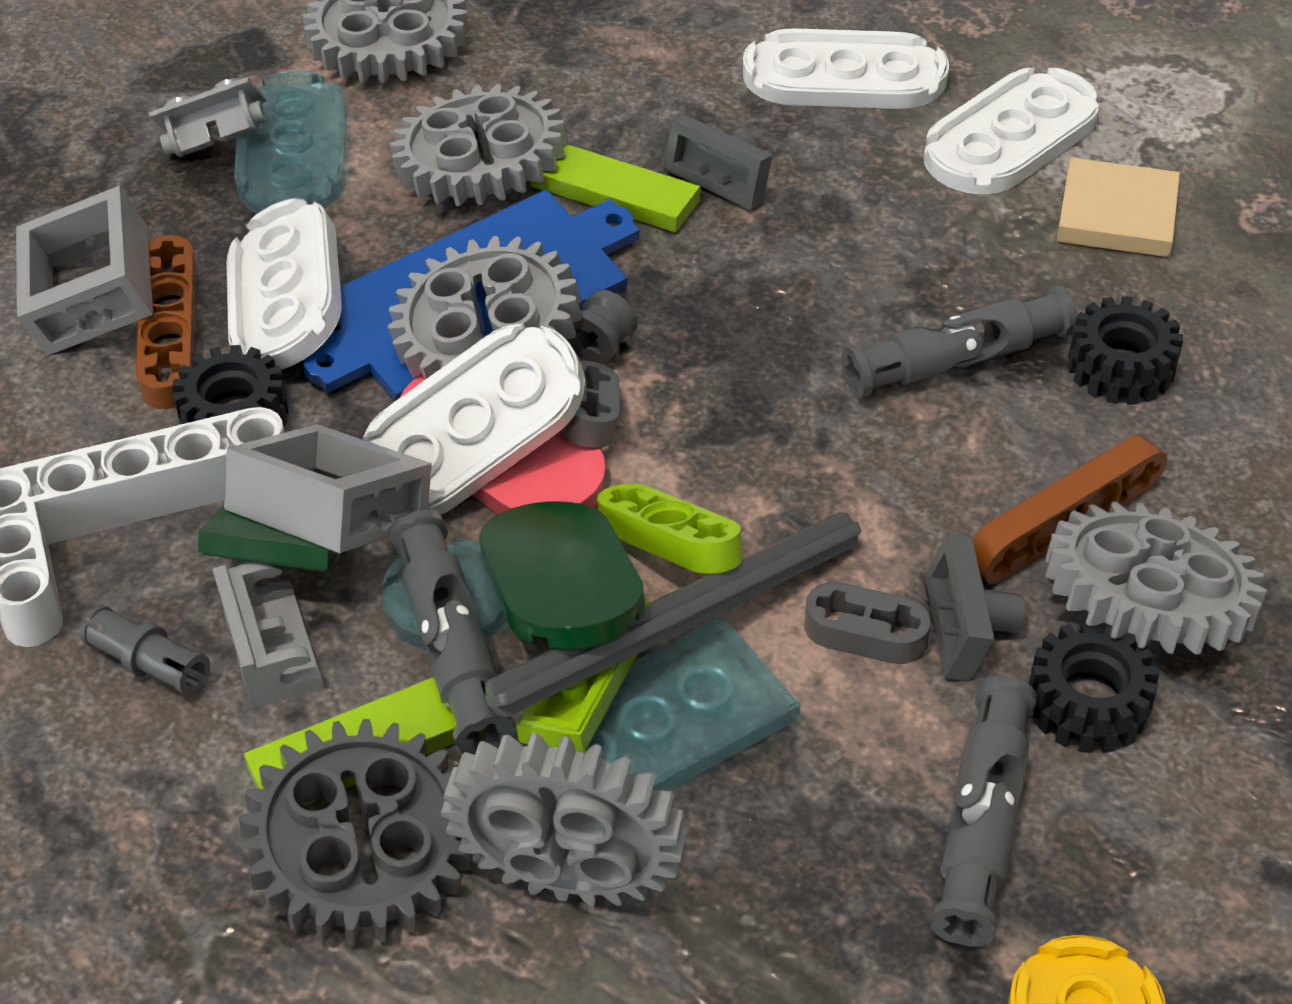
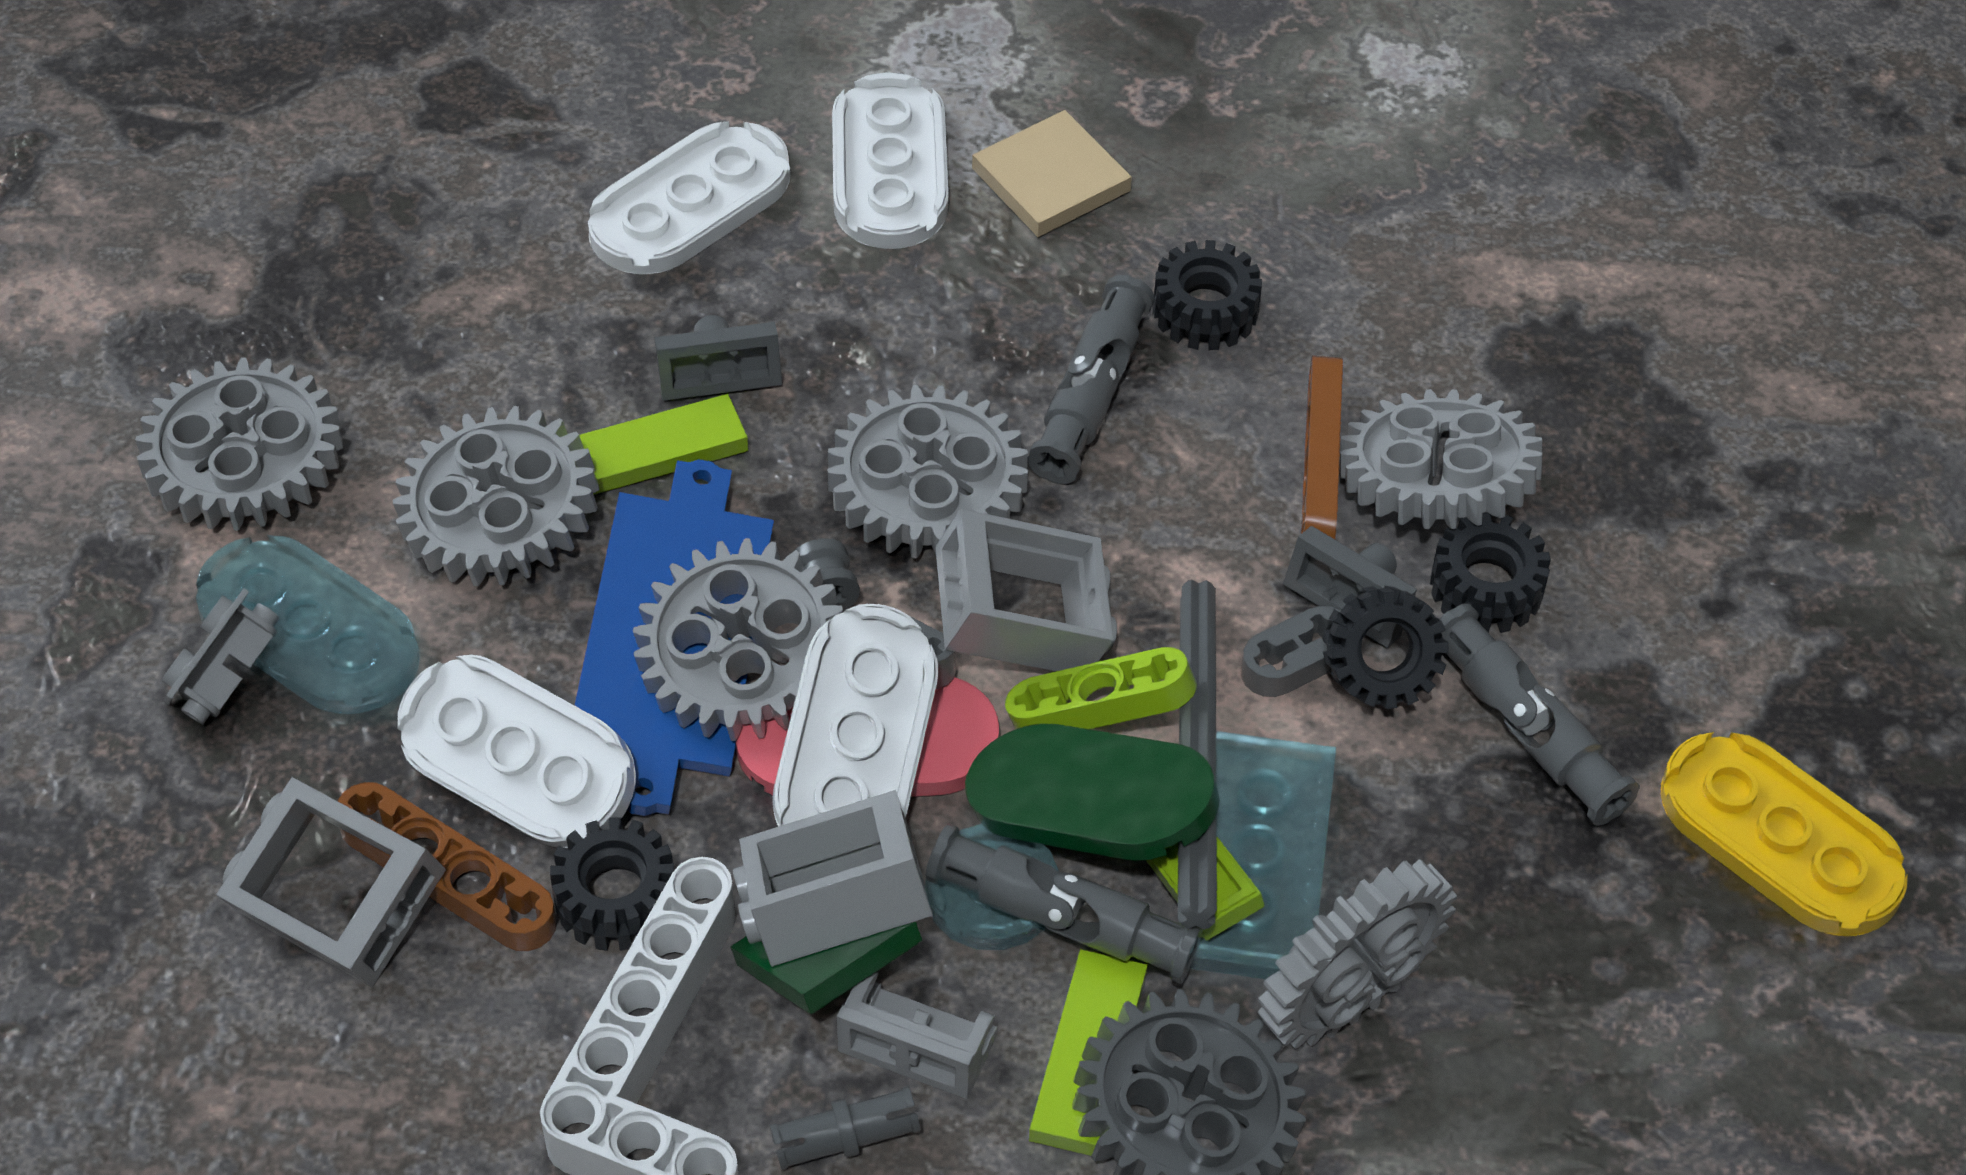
camera: 50 degrees left, 5 degrees up
none -> light grey gear [827,385,1028,558]
none -> light grey window [935,509,1117,671]
none -> black tyre [1323,585,1449,709]

